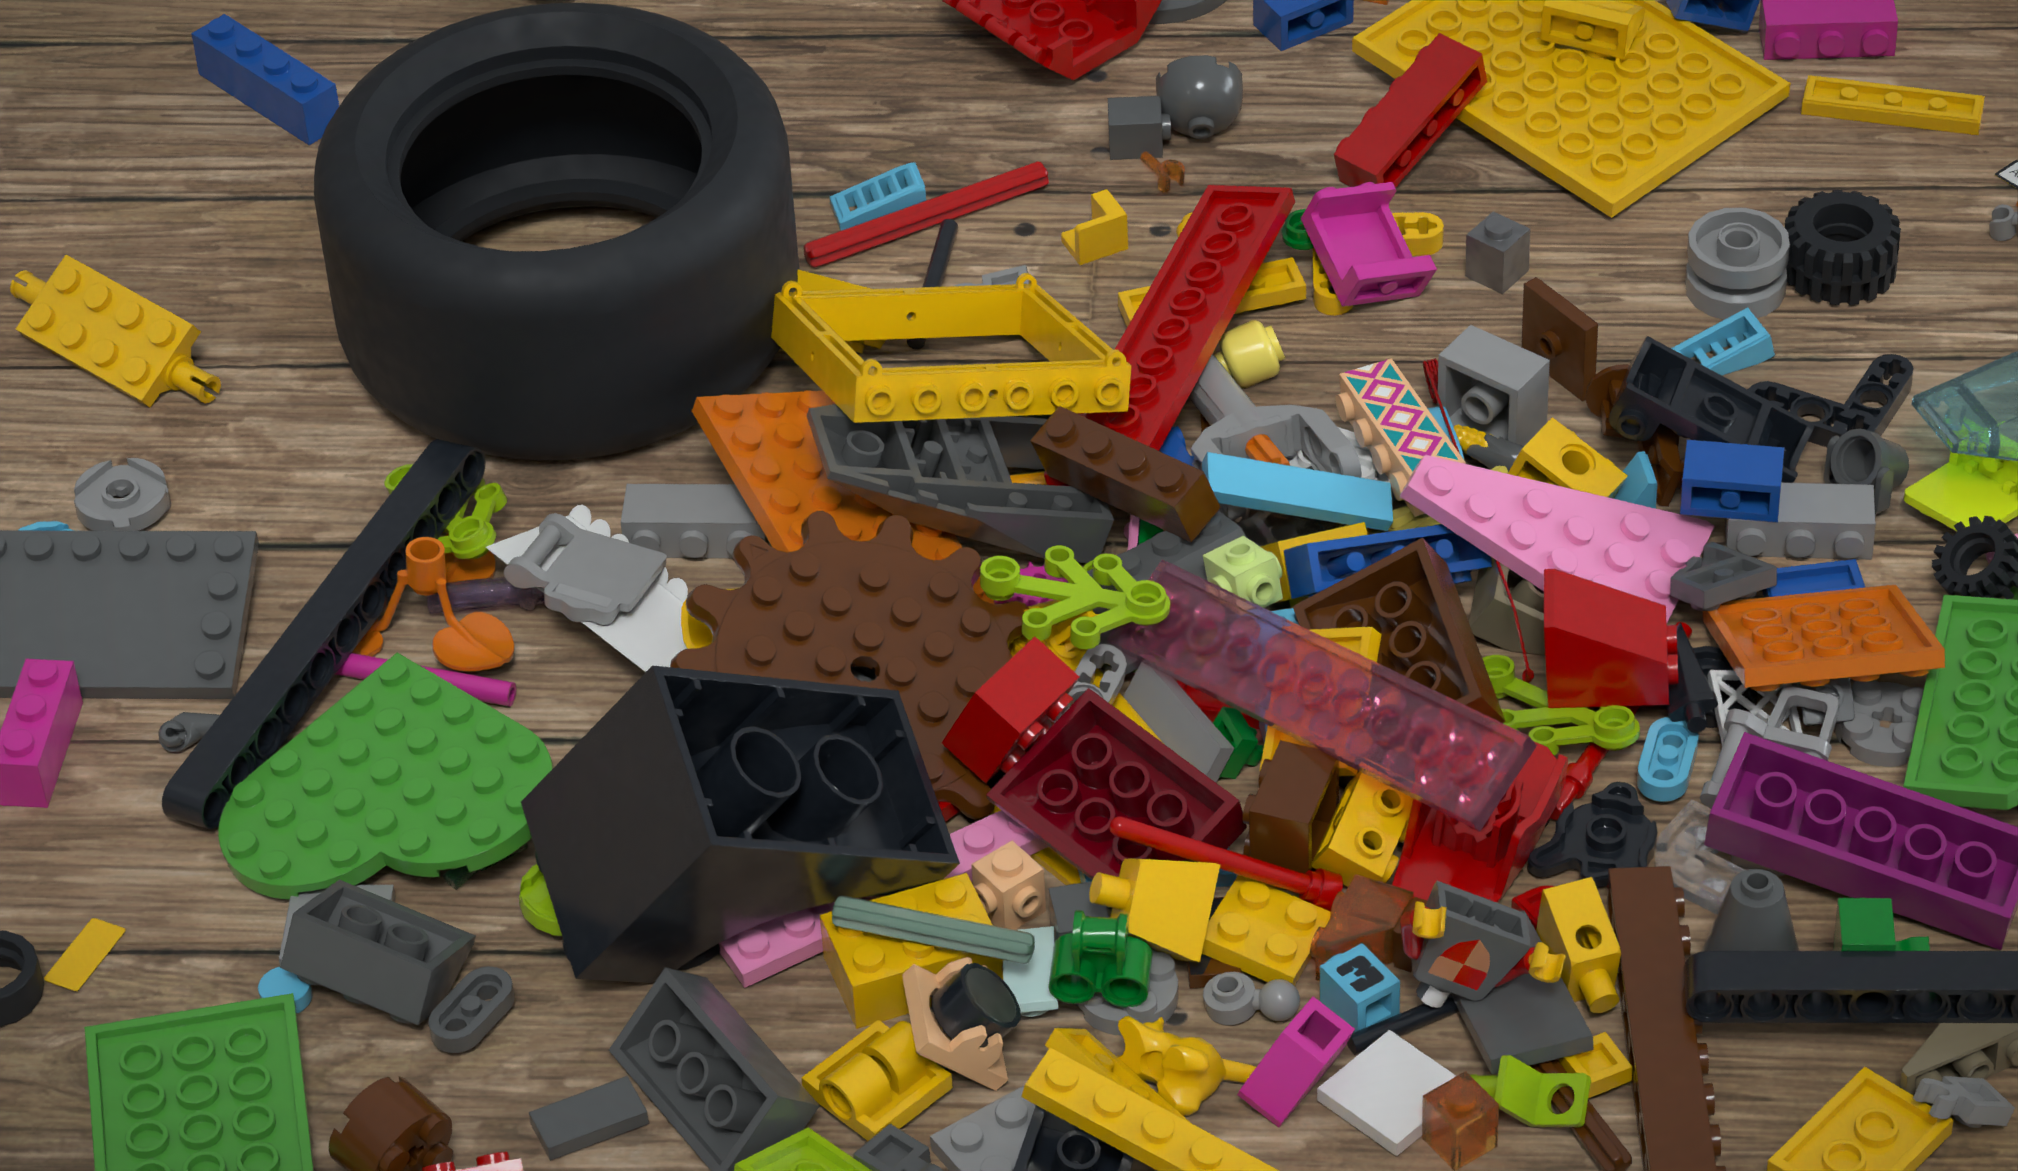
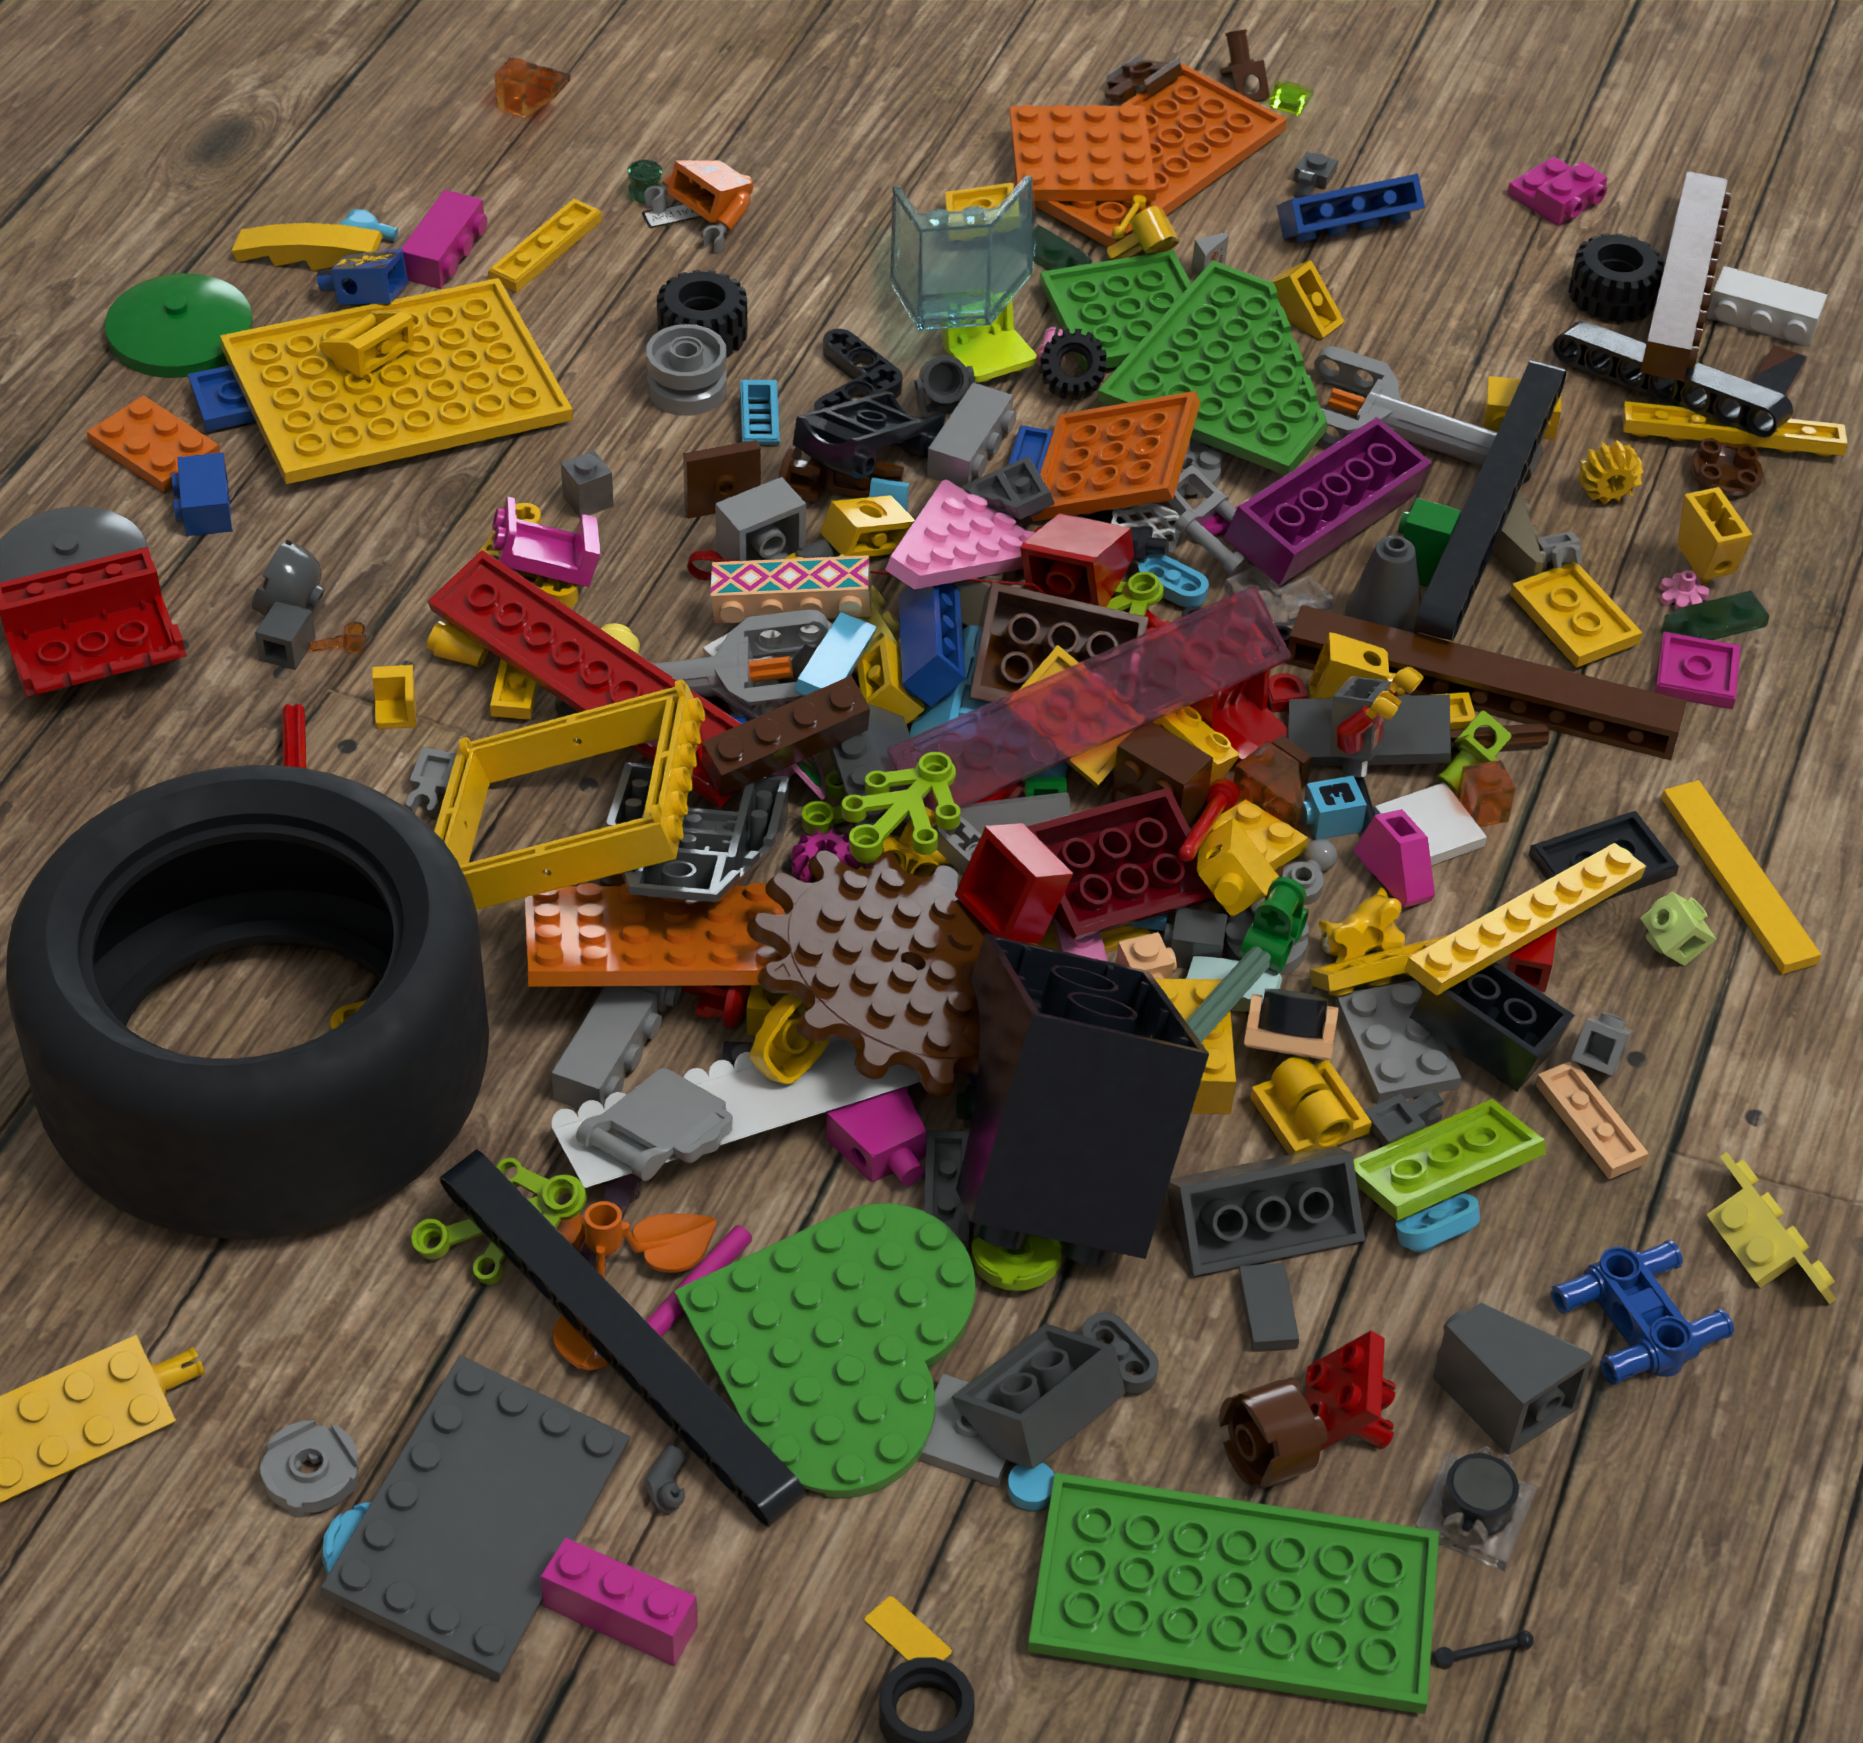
camera: 75 degrees left, 5 degrees up
yellowish green brick [1203,536,1283,618] -> none
red brick [1333,33,1487,188] -> none
blue brick [1680,440,1784,522] -> none

